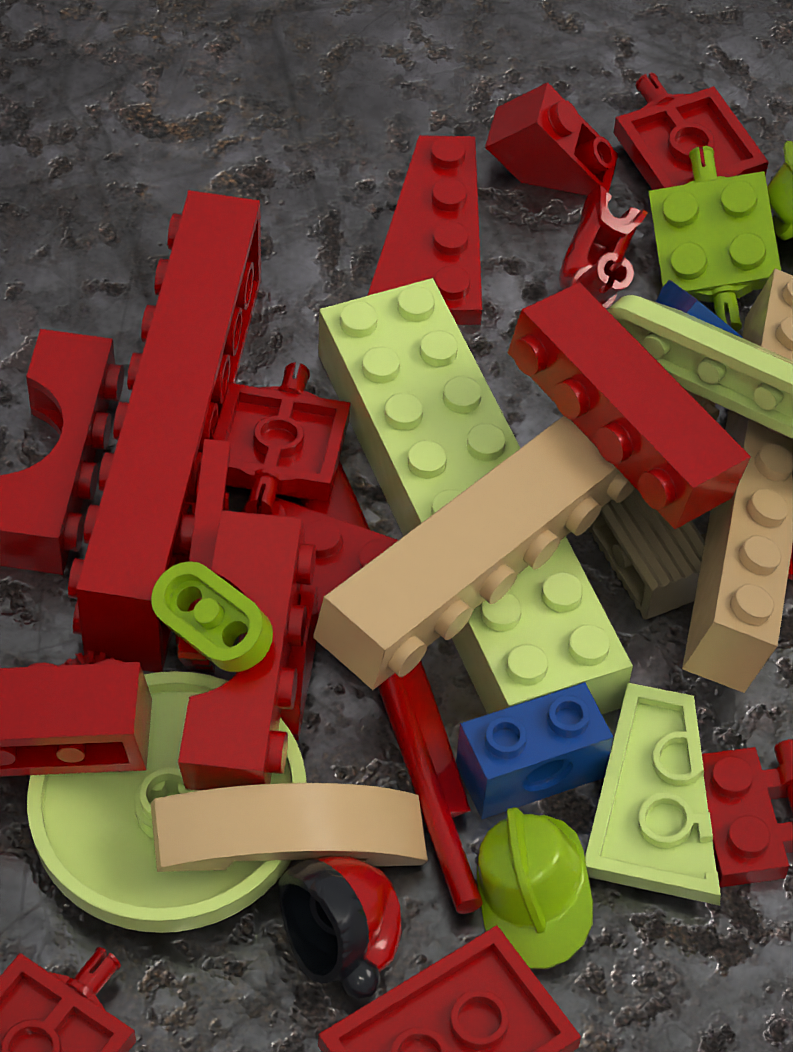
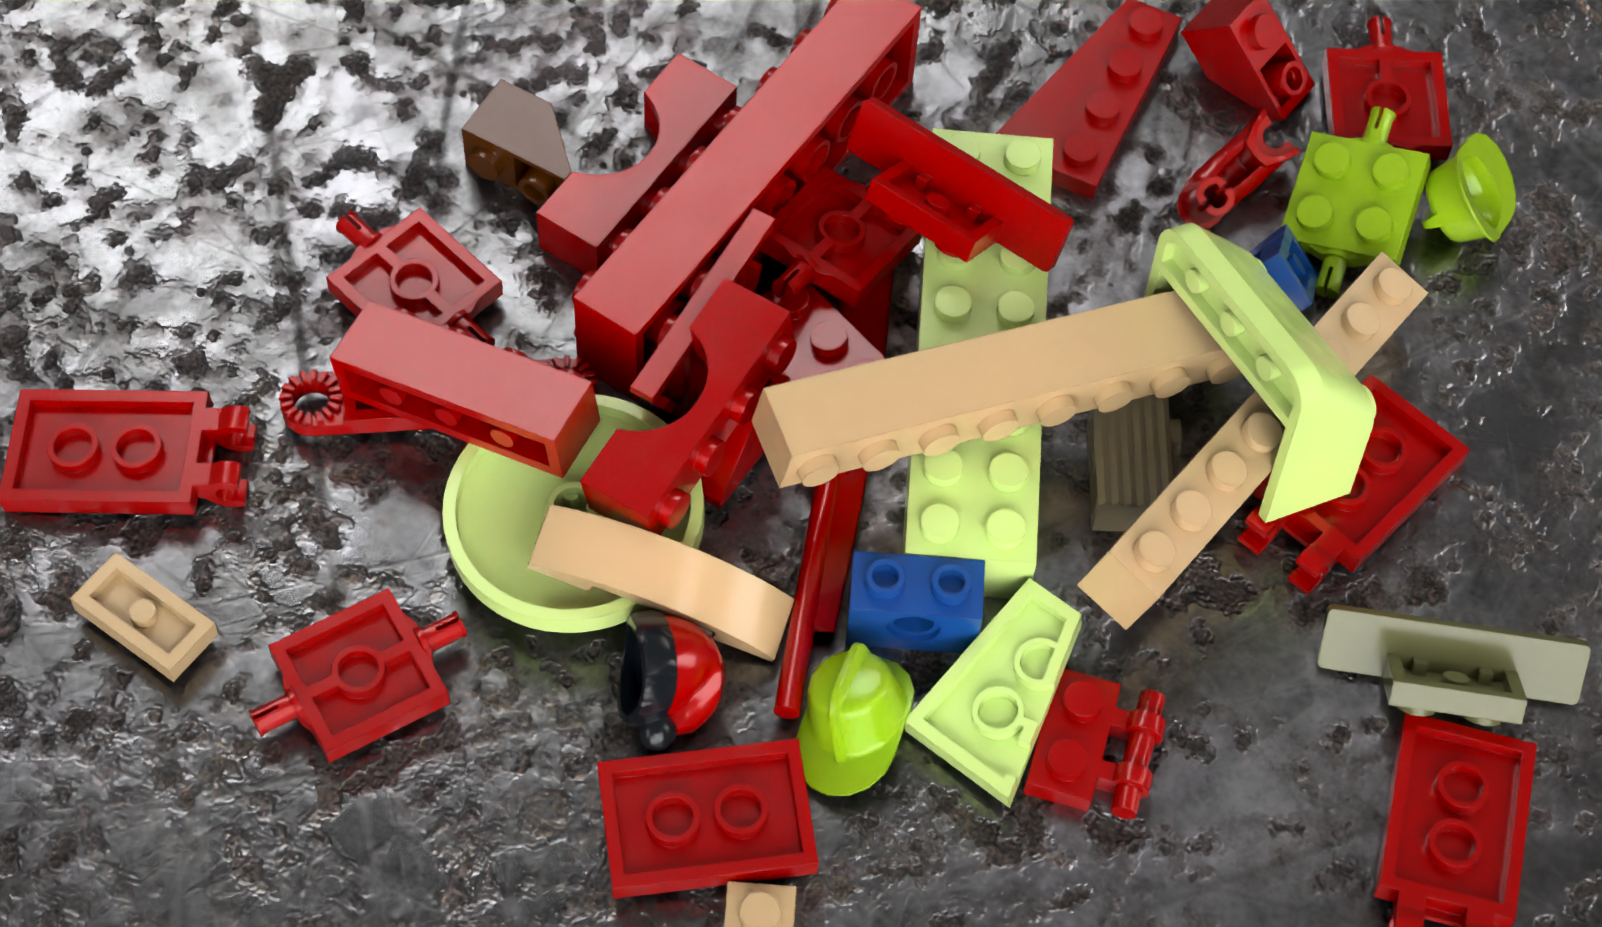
camera: 25 degrees right, 5 degrees up
lime plate [151,561,273,672] -> none
red brick [507,282,751,530] -> none
none -> red bracket [847,97,1074,272]

